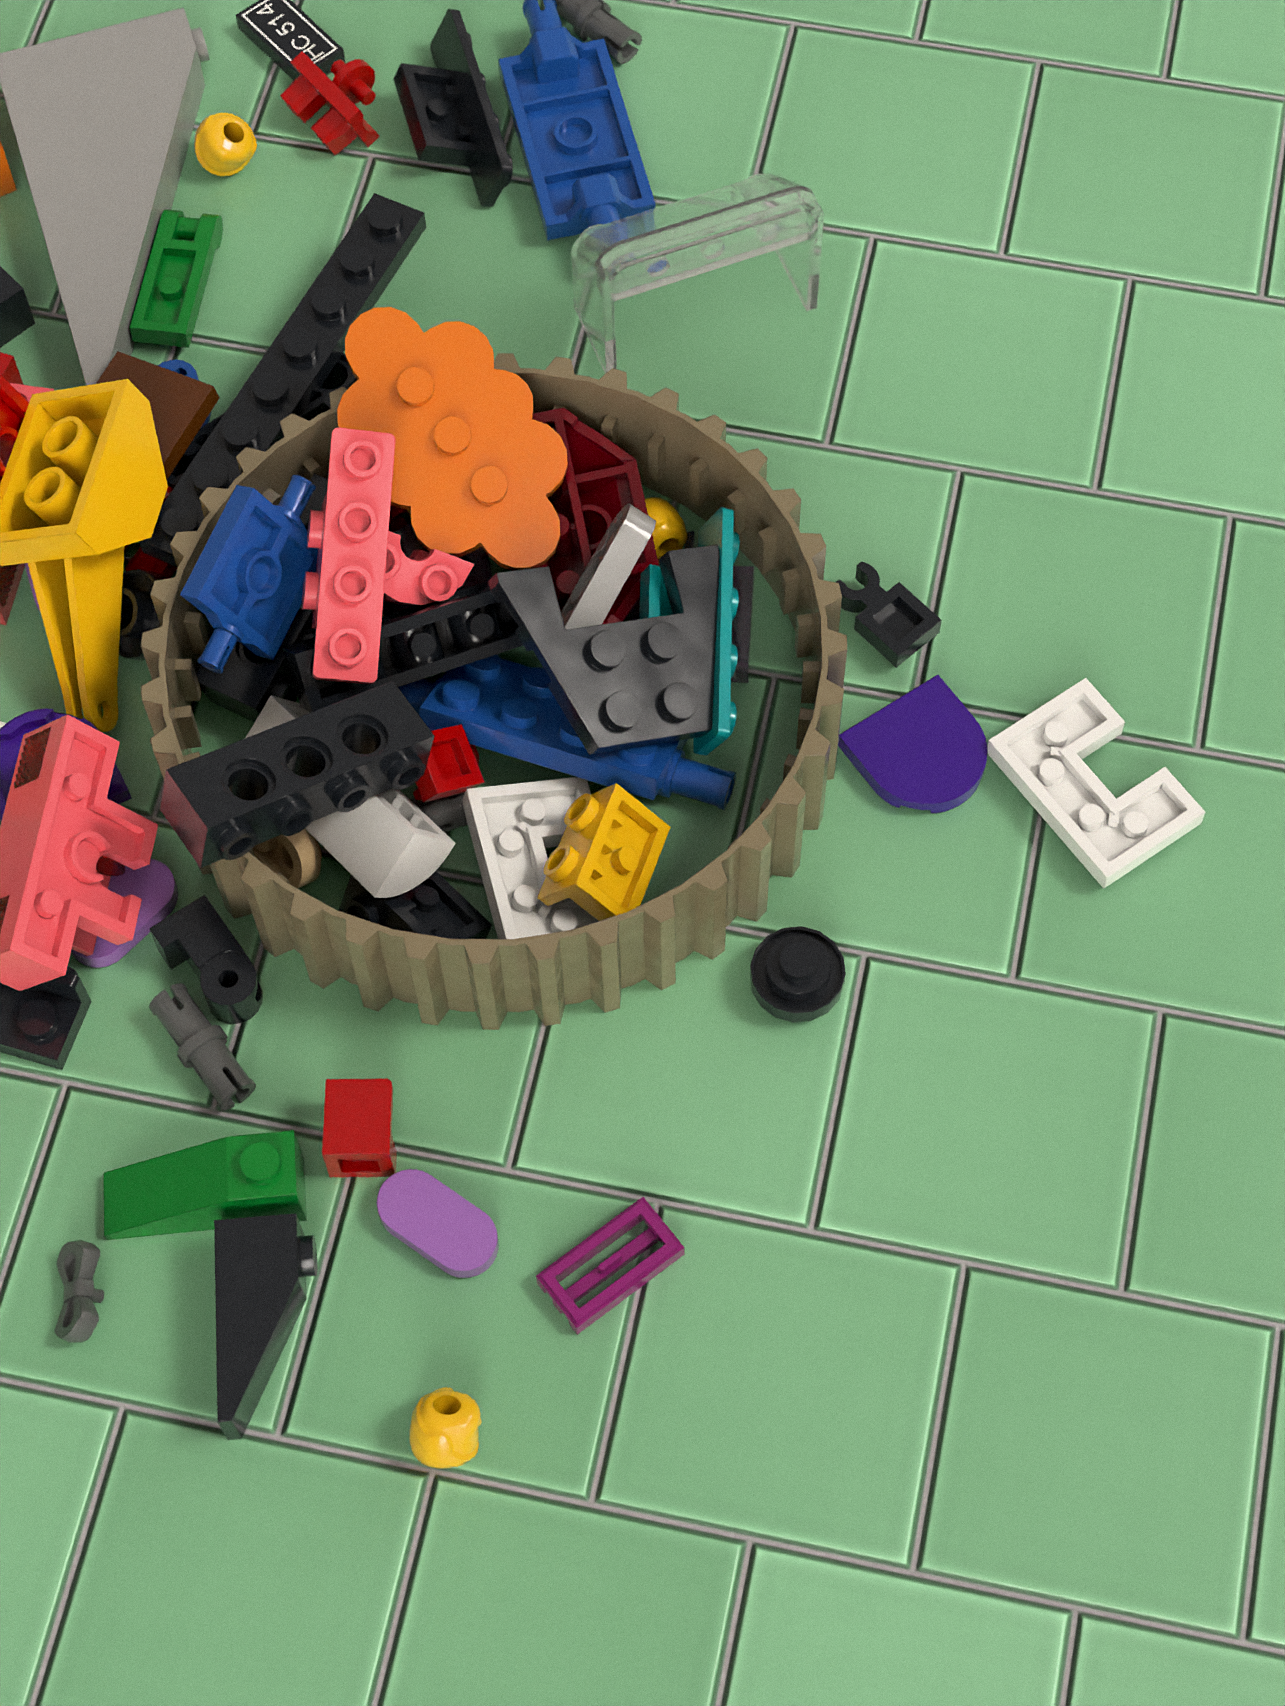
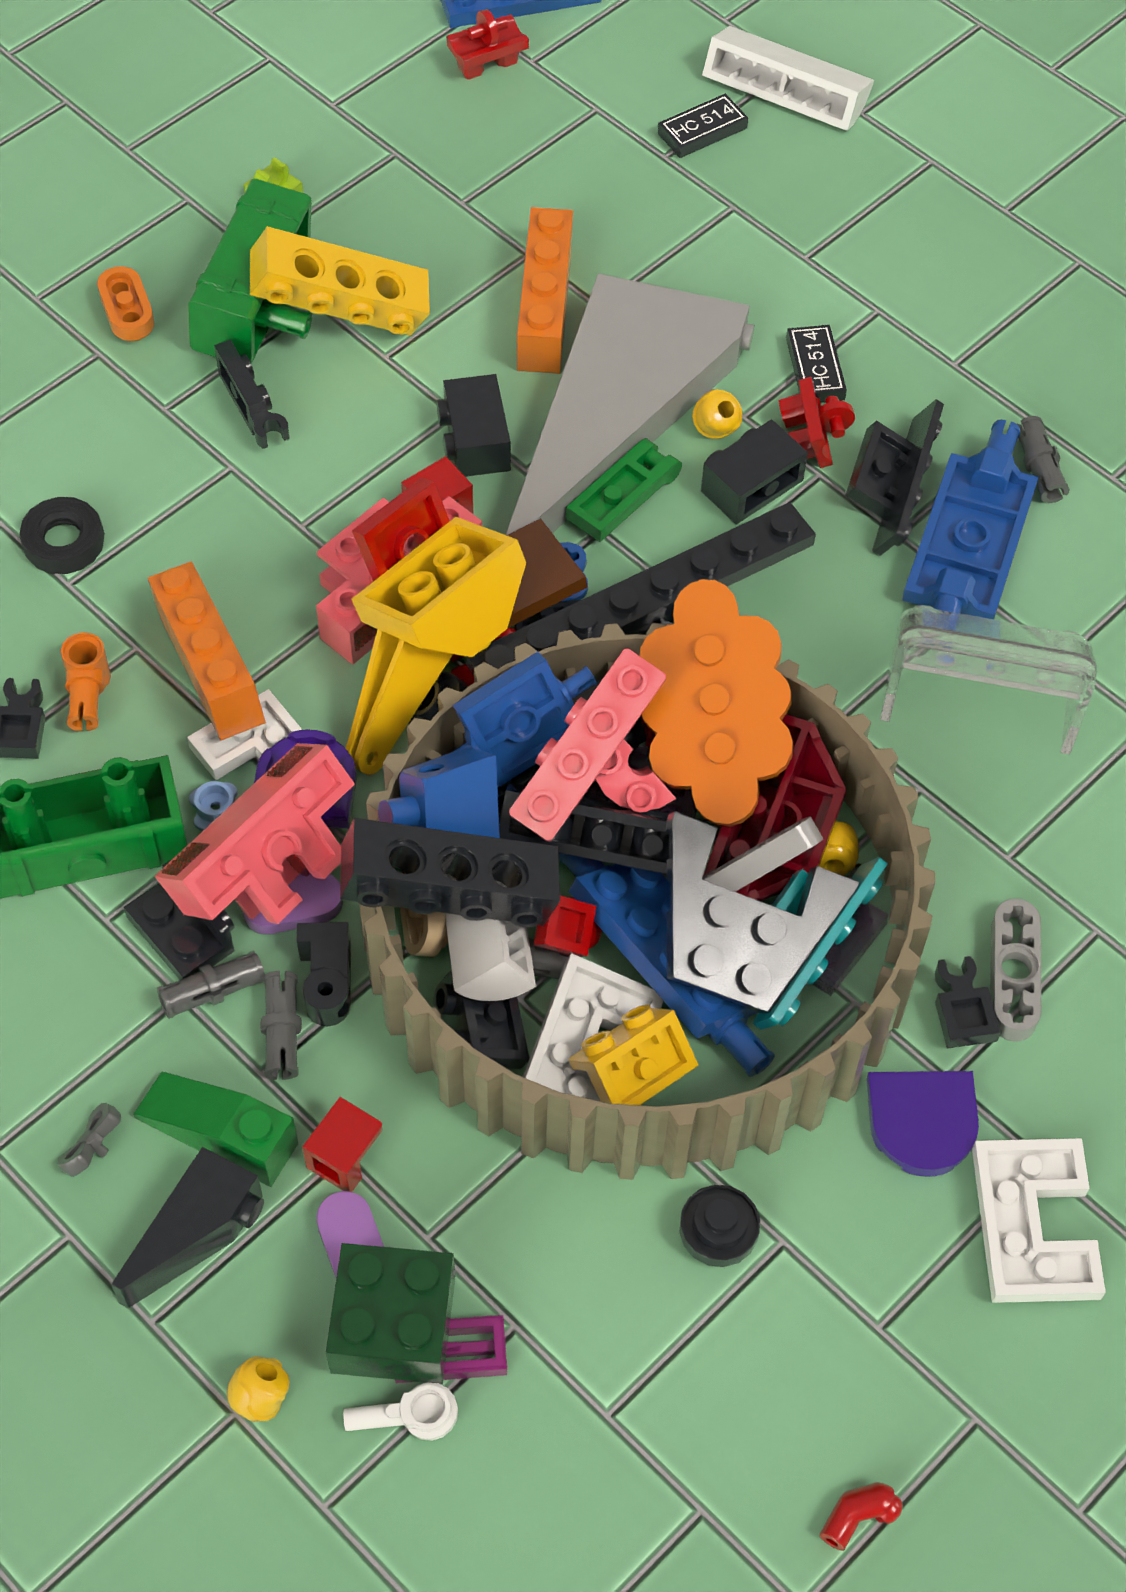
camera: 30 degrees right, 5 degrees down
none -> dark grey pin [156,950,265,1019]
none -> dark green brick [326,1243,456,1384]
none -> white plate [343,1382,458,1441]
none -> blue torso [378,747,500,838]
none -> black brick [701,419,808,525]
none -> red arm [819,1482,903,1551]
none -> light grey beam [990,899,1041,1041]

